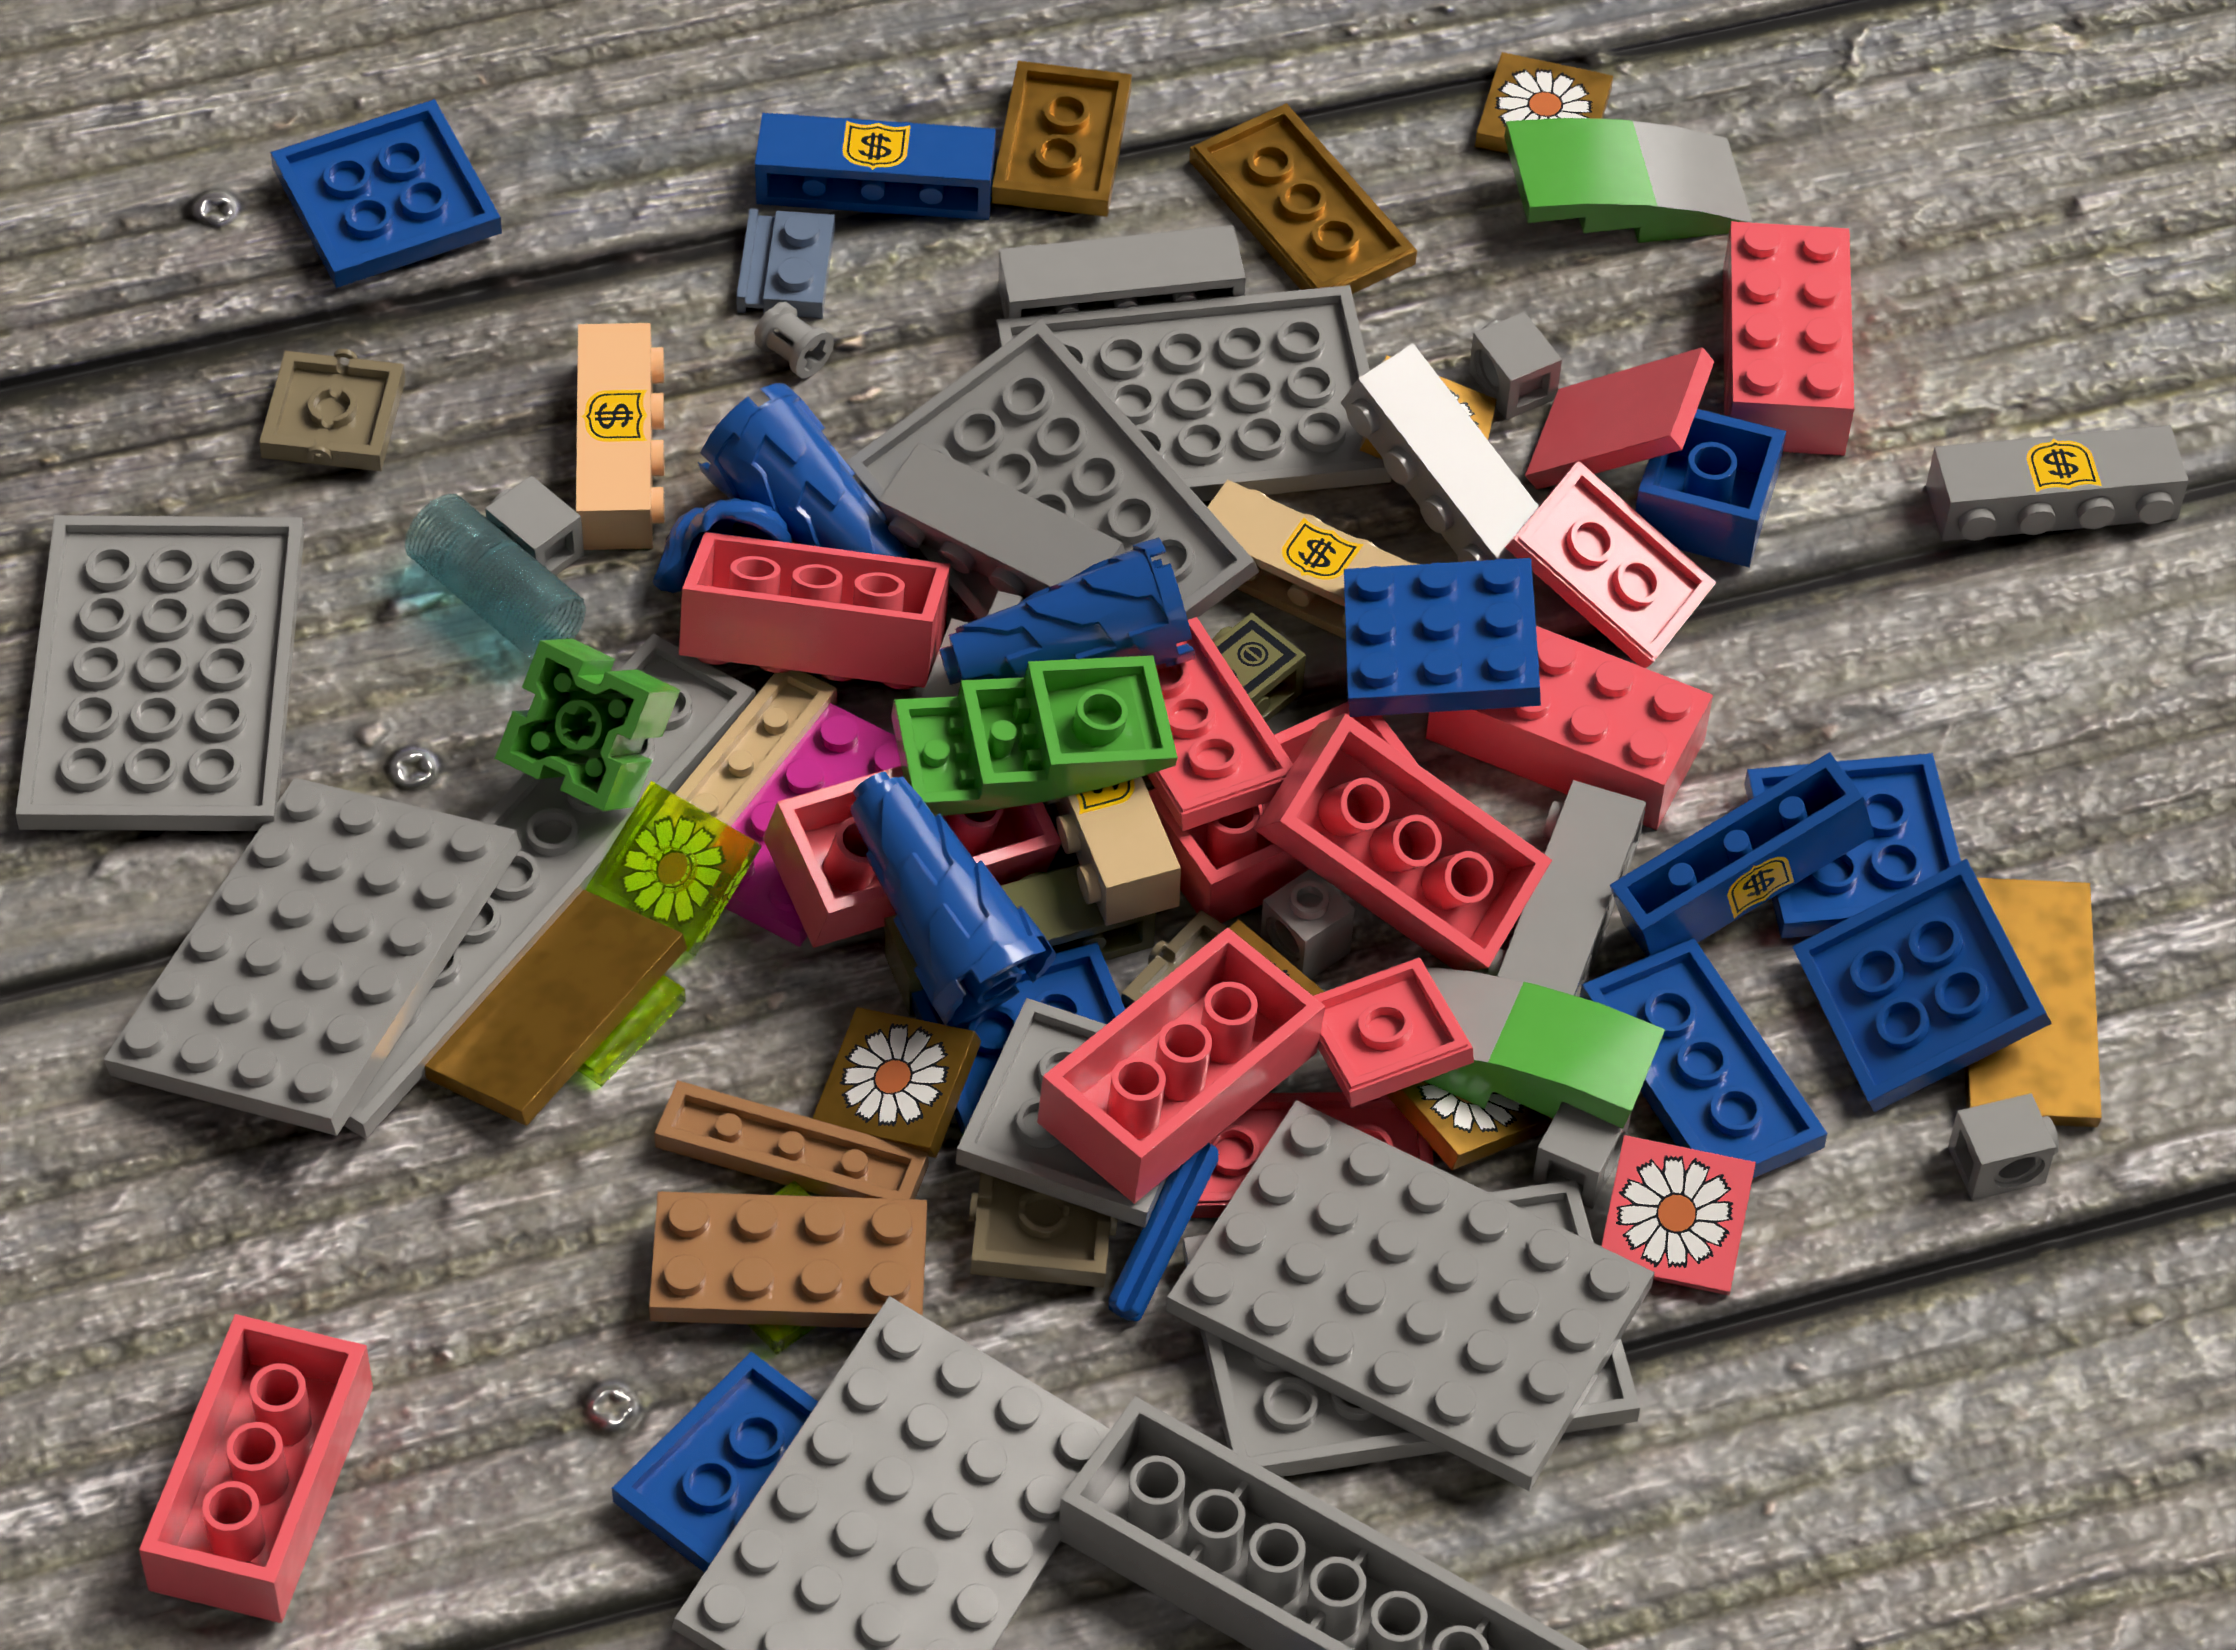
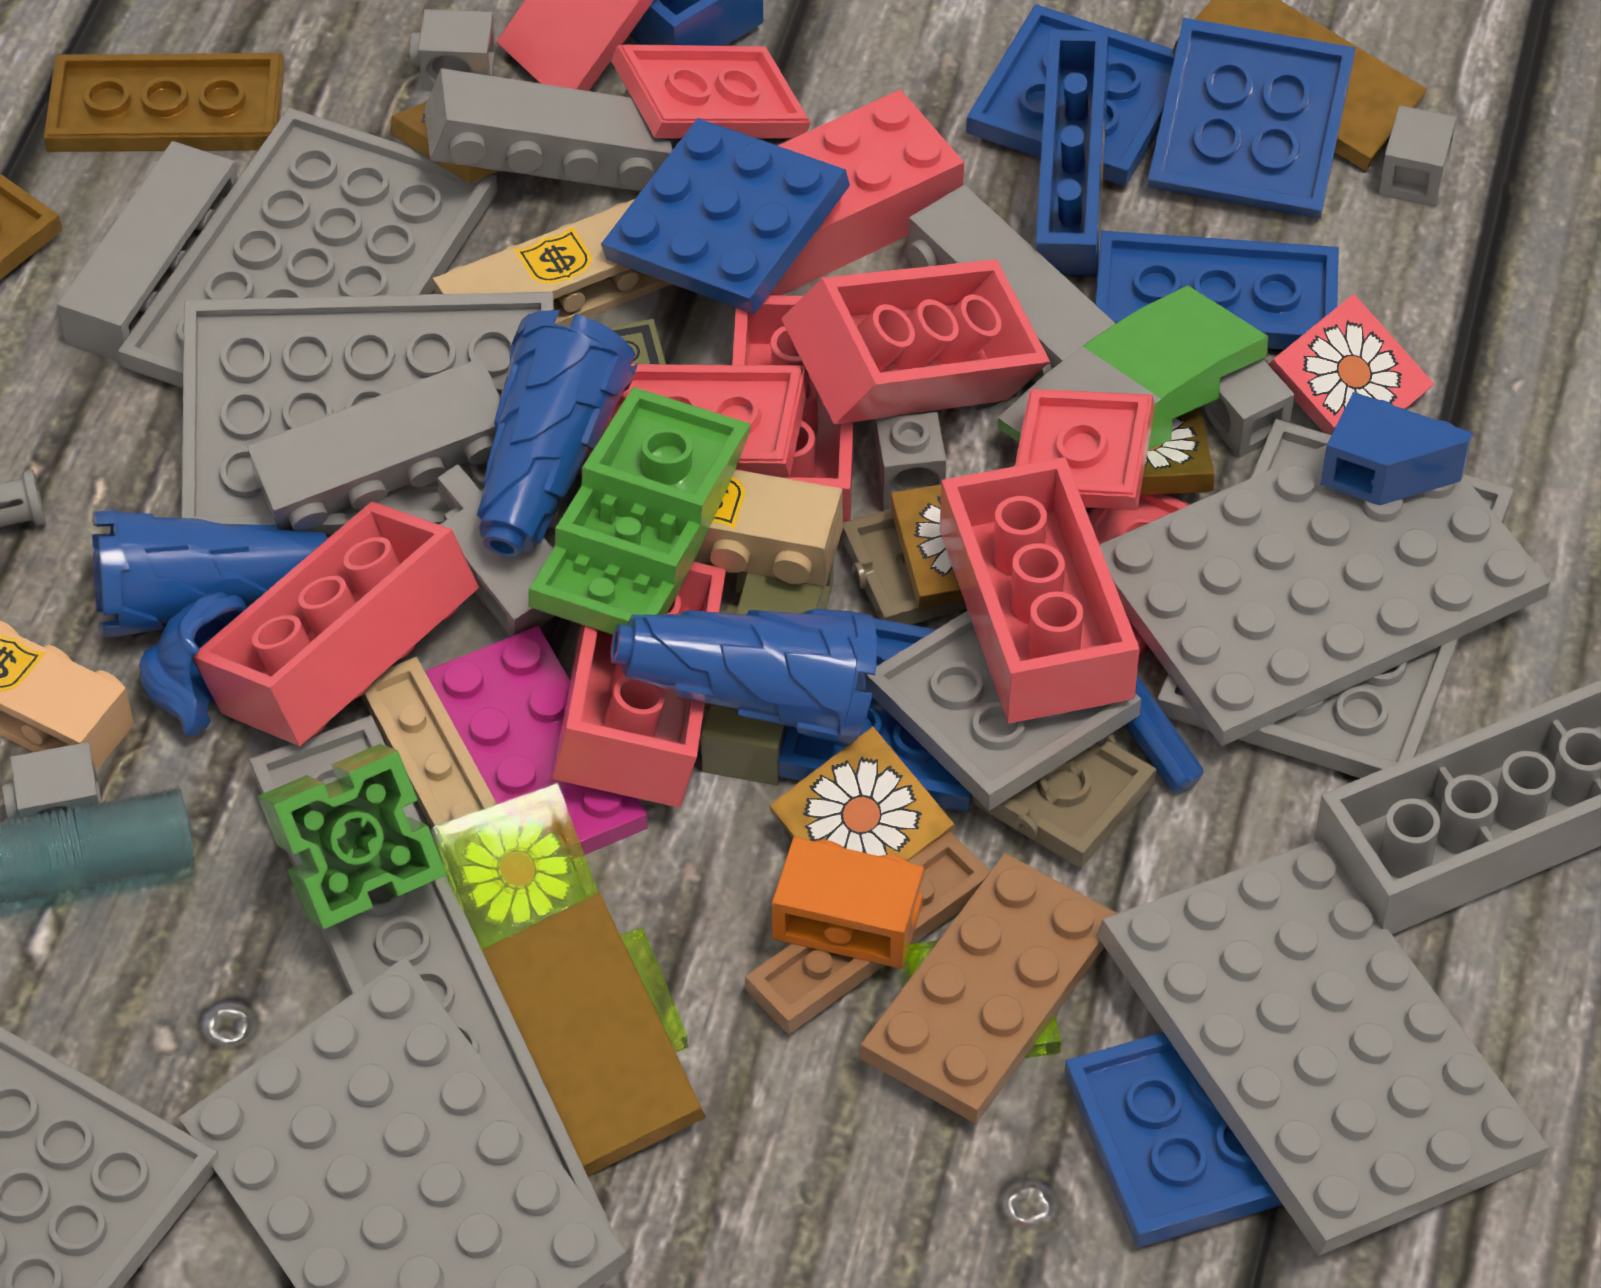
camera: 55 degrees left, 0 degrees up
none -> orange brick [772,837,924,969]
none -> blue slope [1320,392,1473,505]

